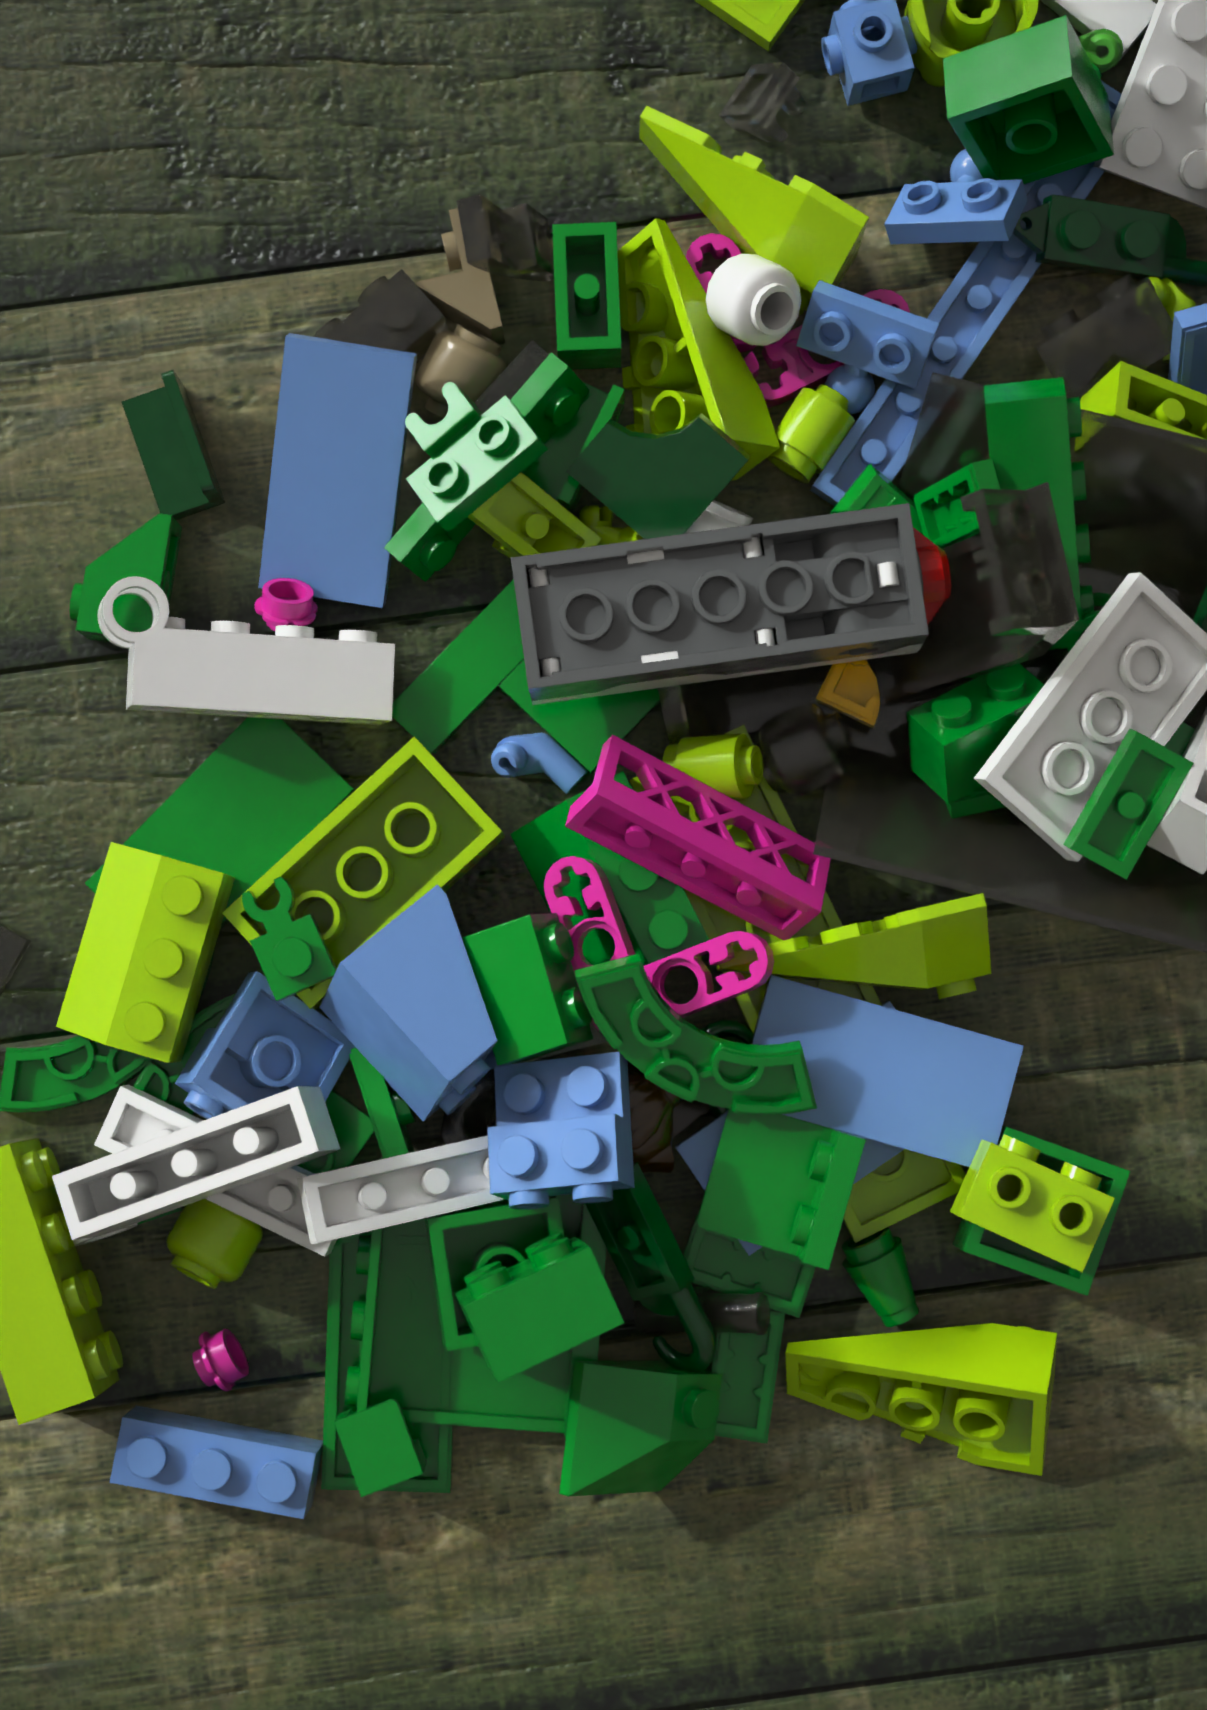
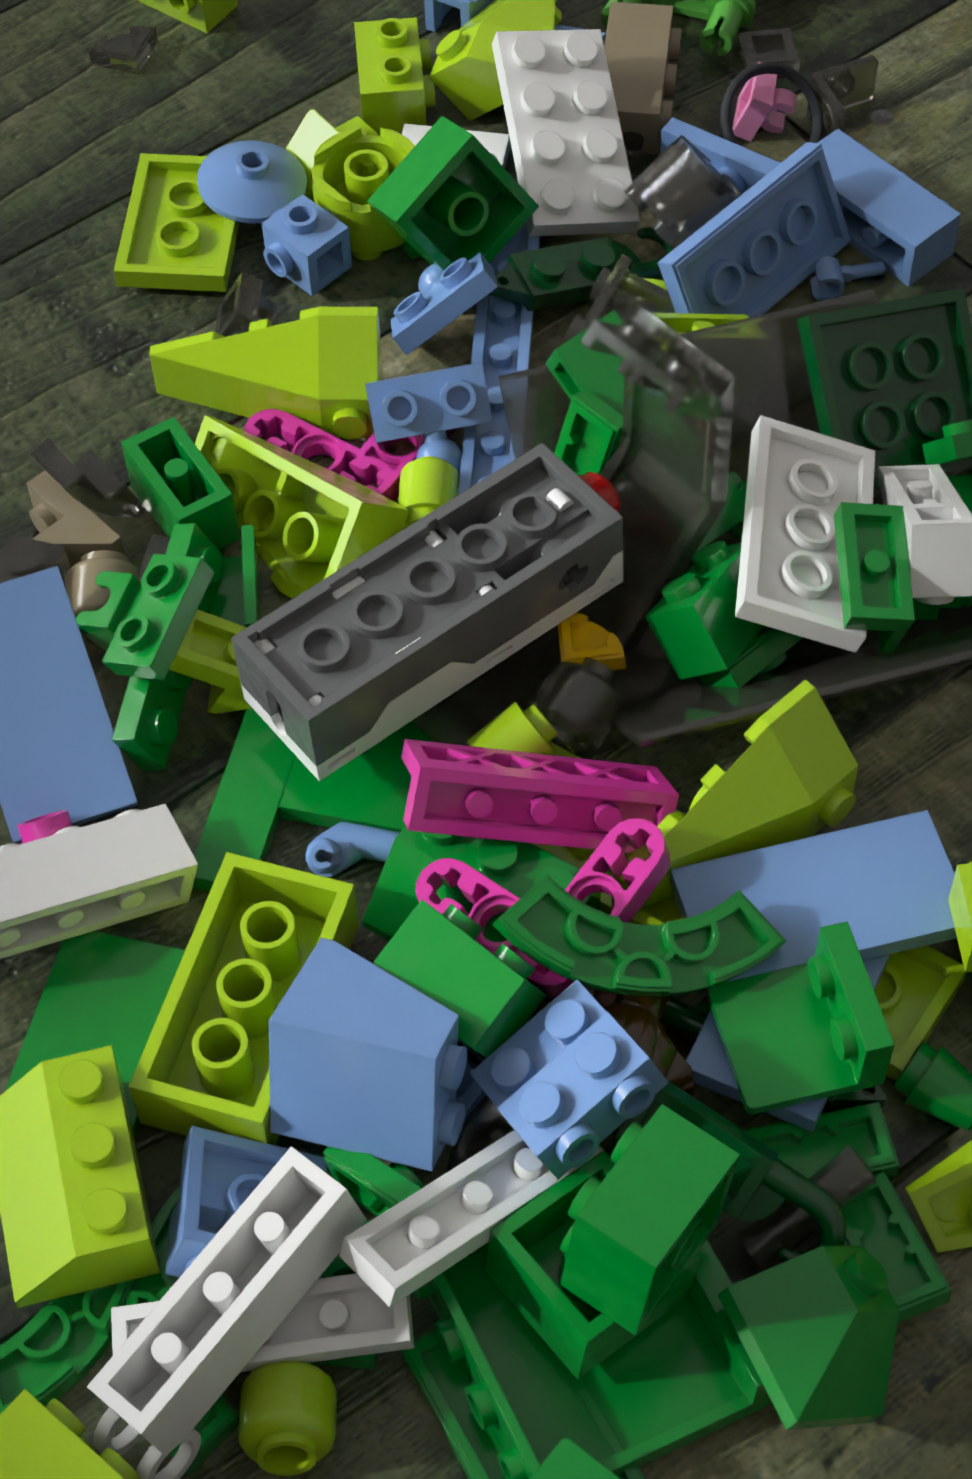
camera: 30 degrees left, 30 degrees down
green plate [242,877,337,1001] -> none
dark green tile [566,413,751,539] -> none
white head [706,254,801,346] -> none

